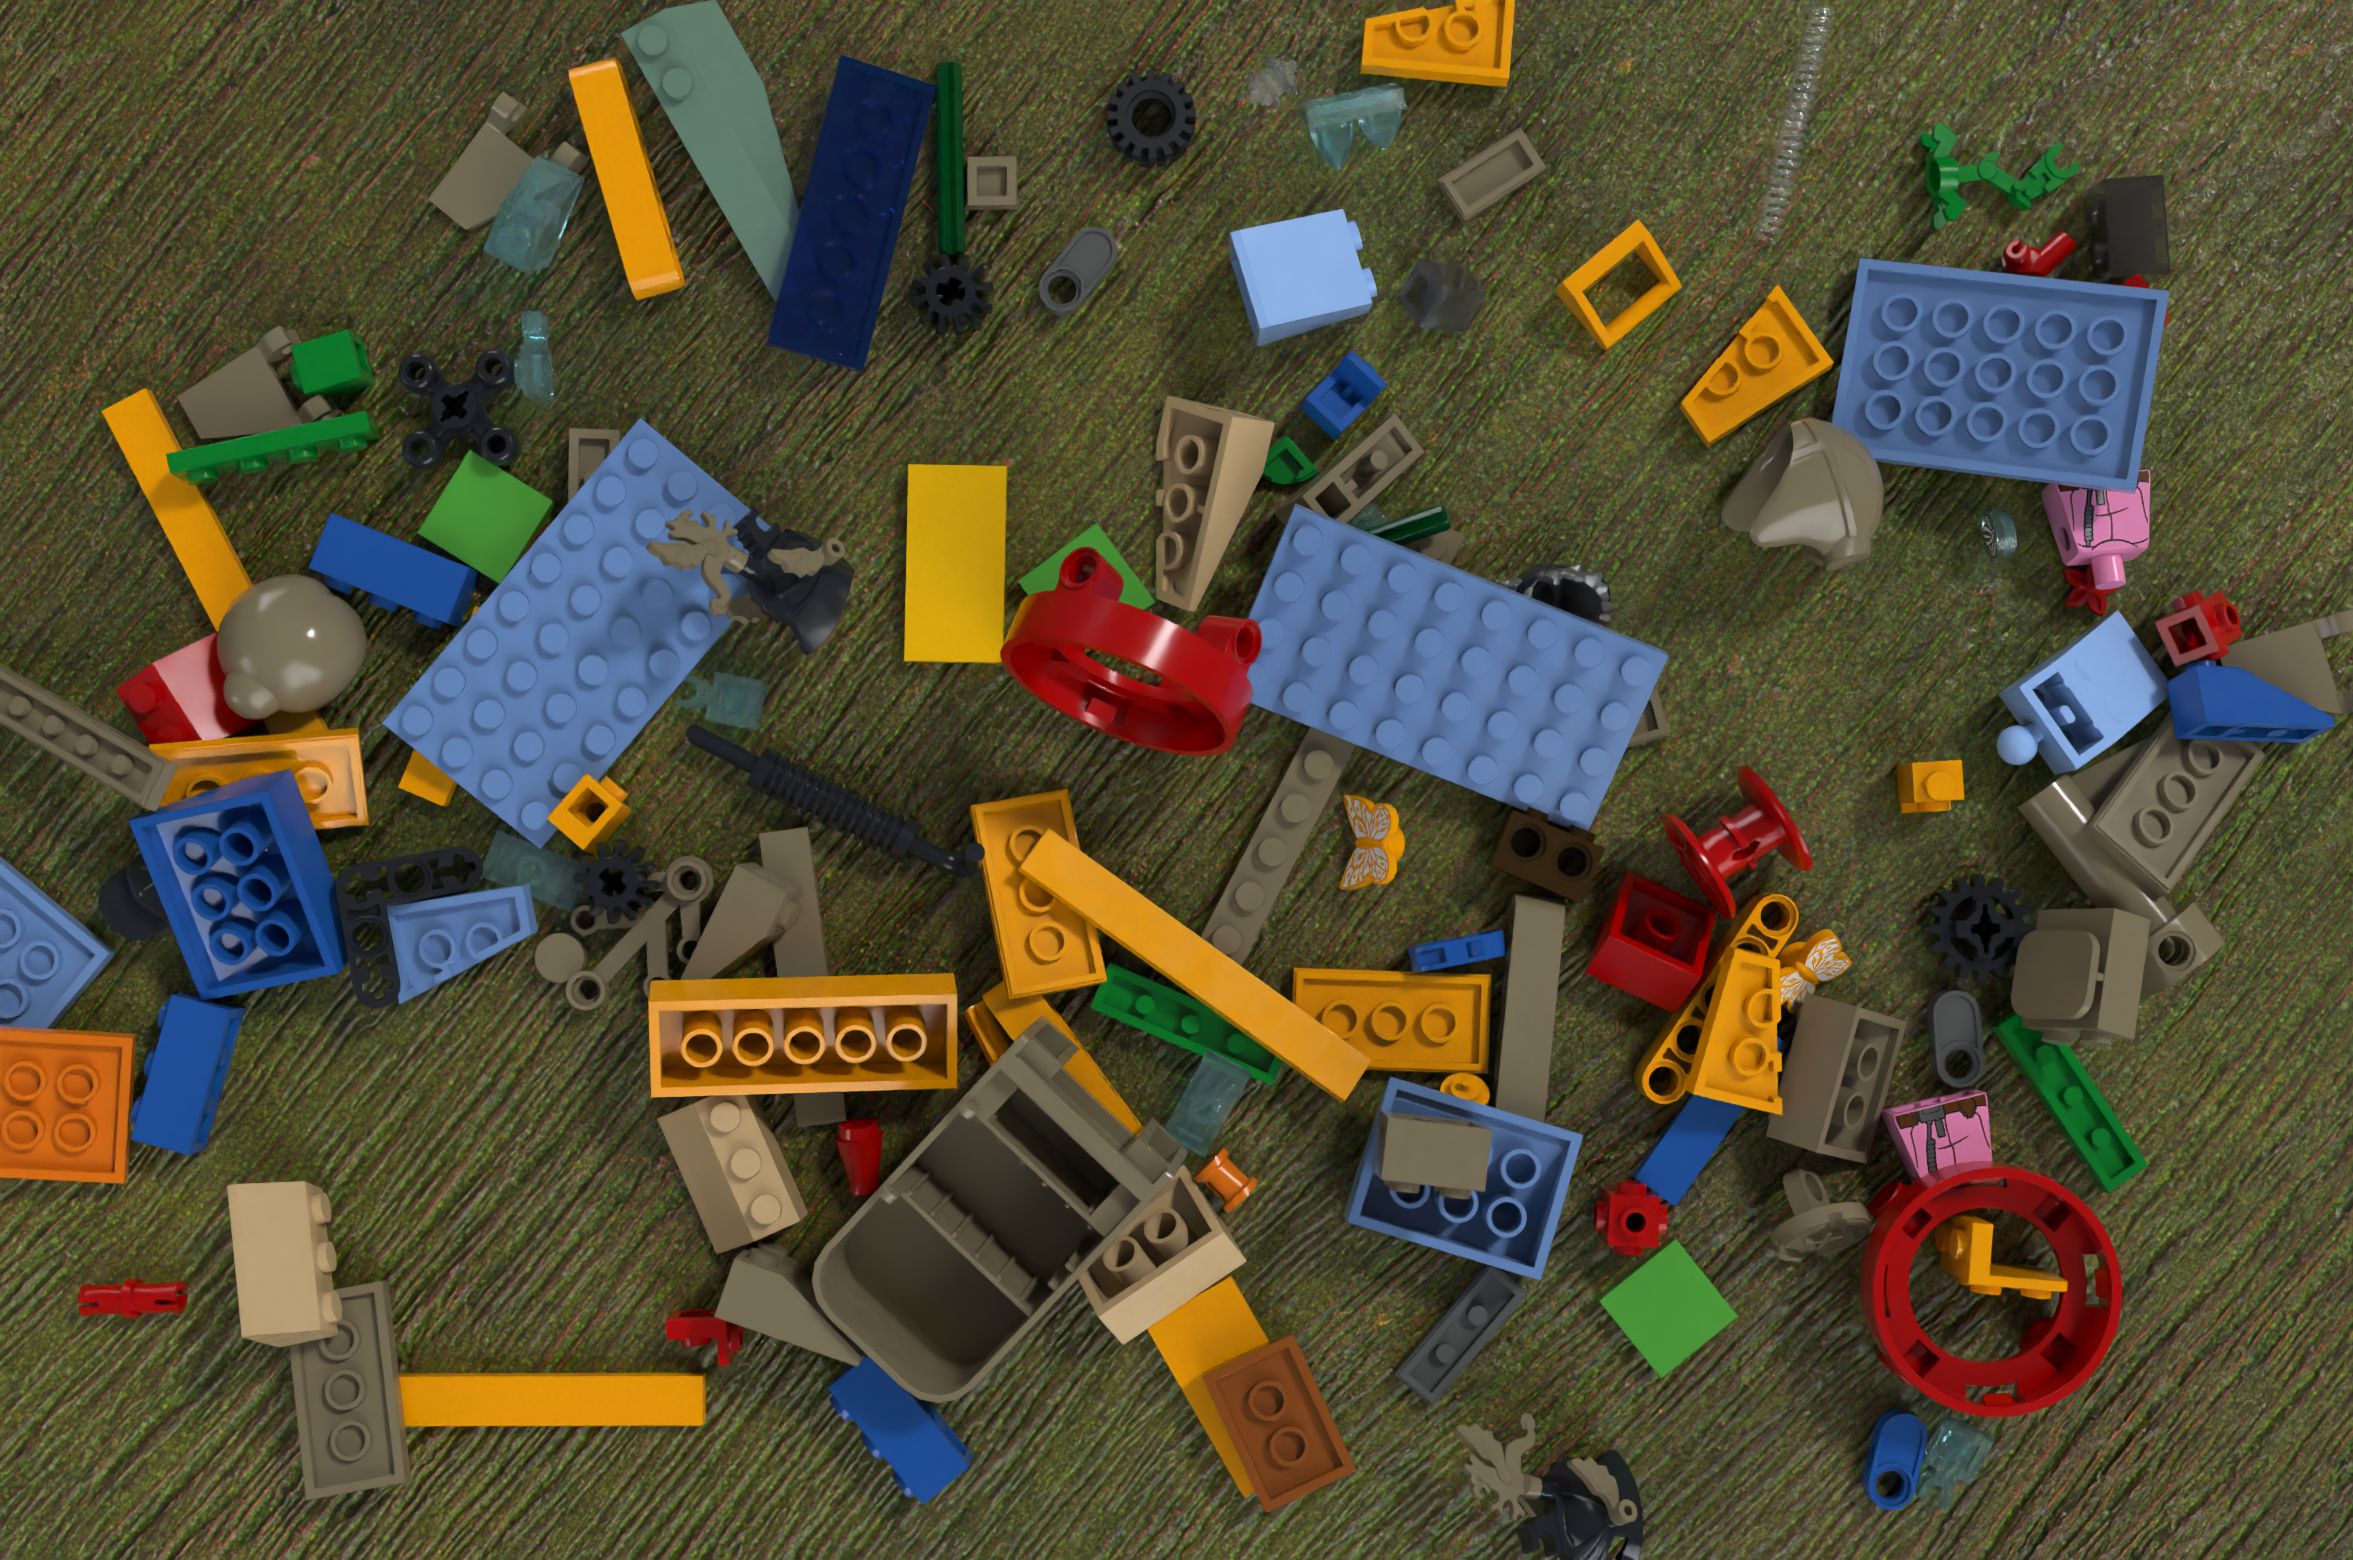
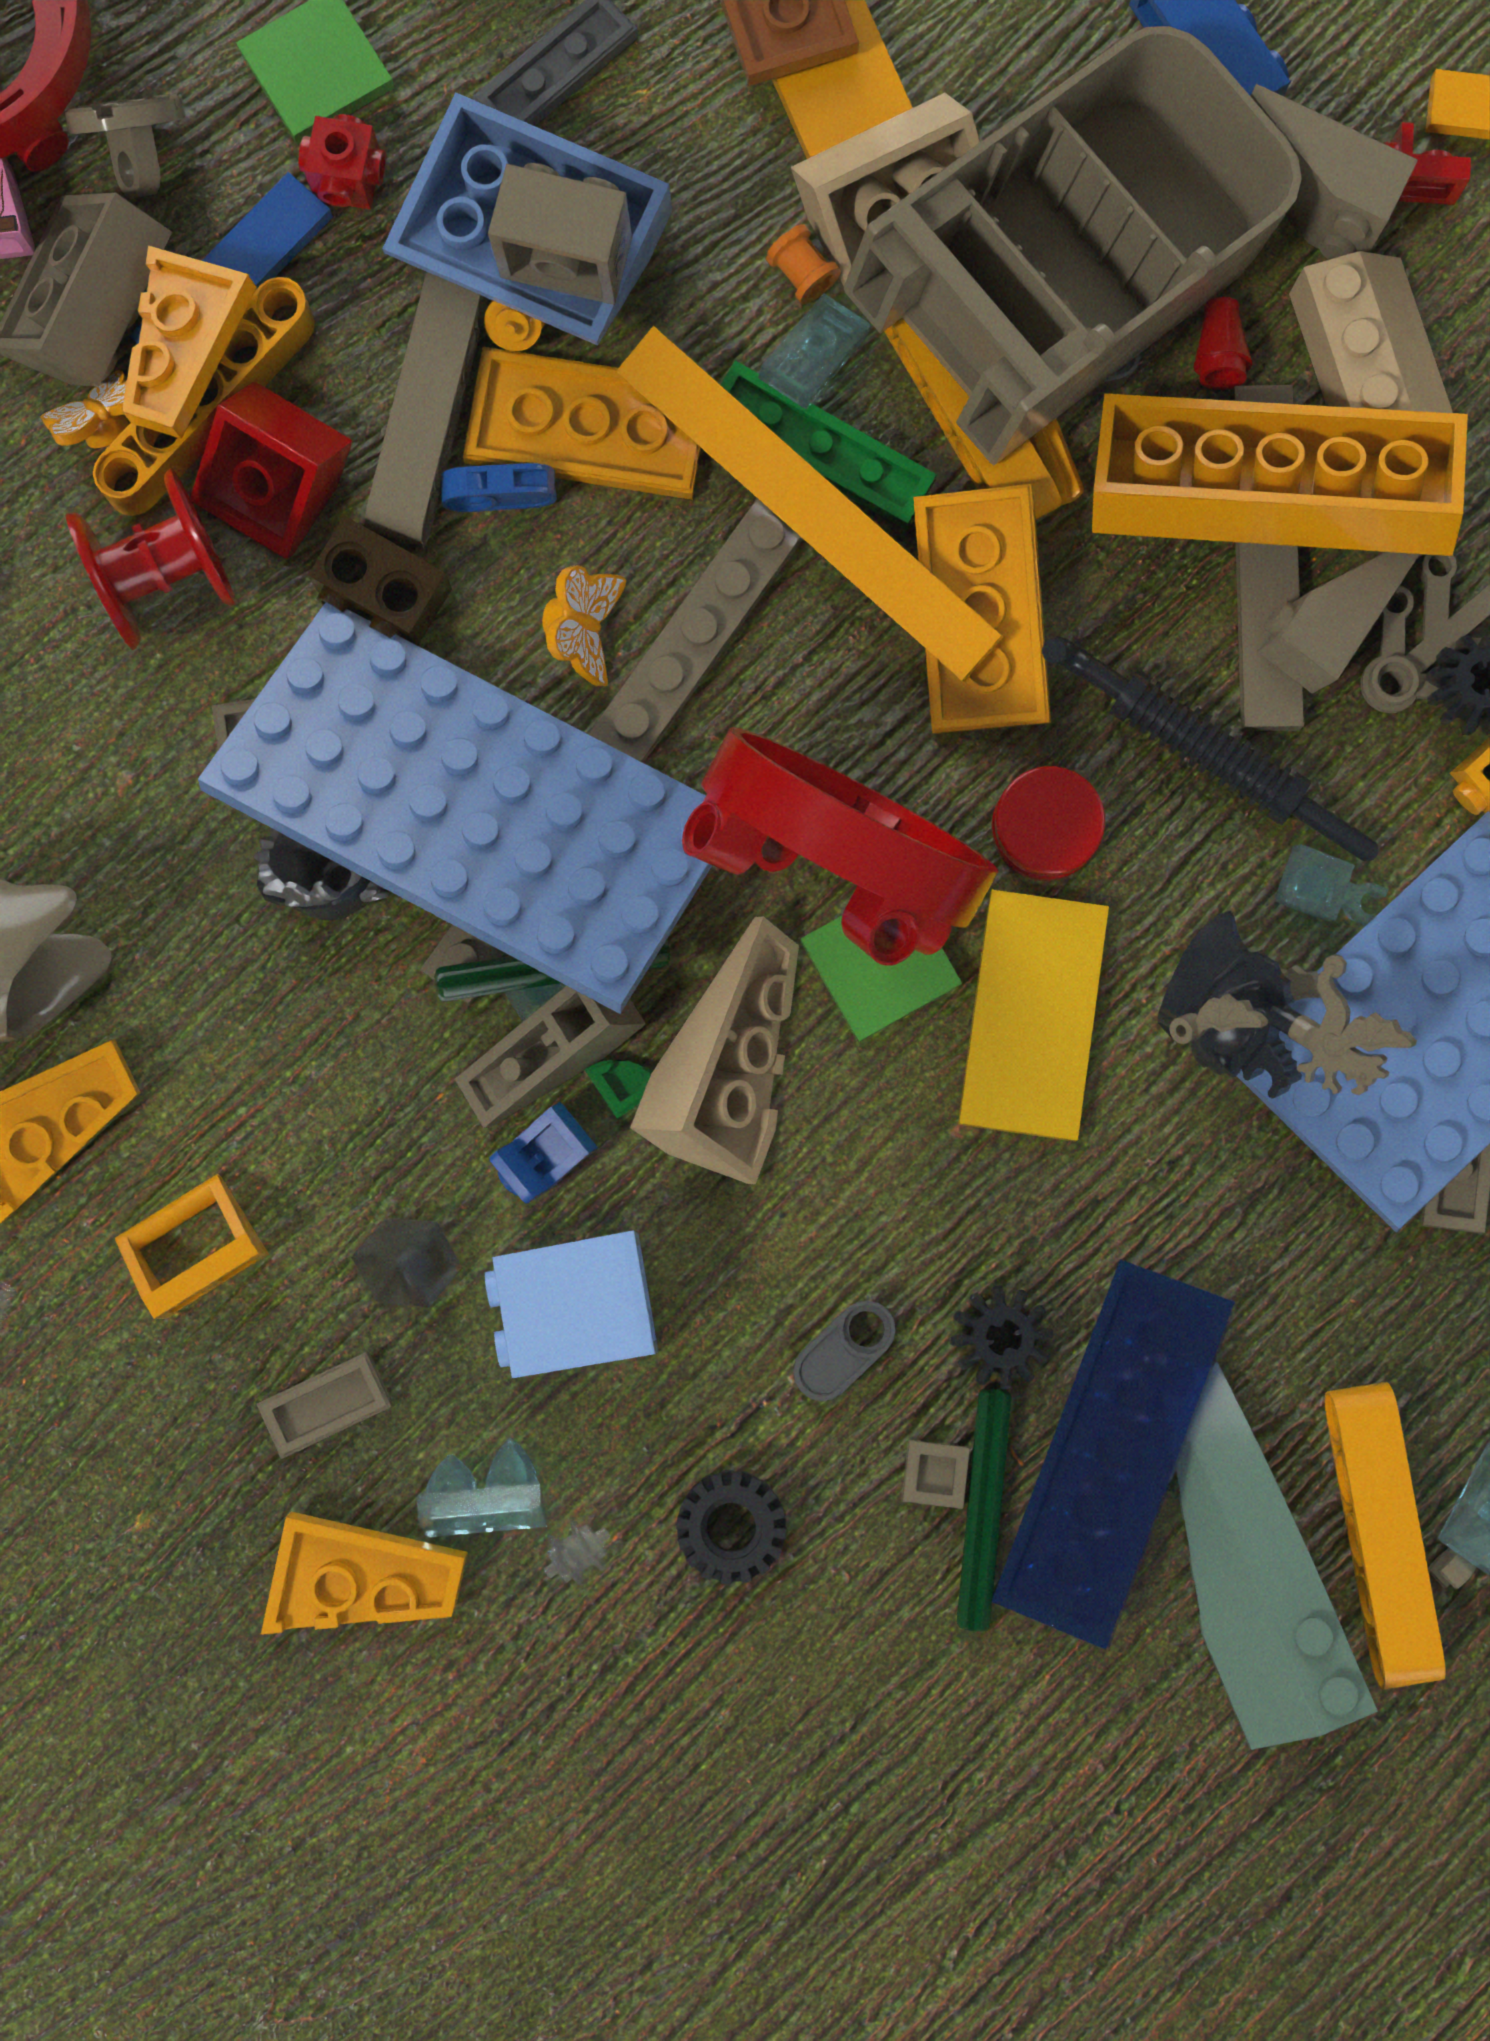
camera: 175 degrees left, 5 degrees down
none -> red head [991,766,1105,881]

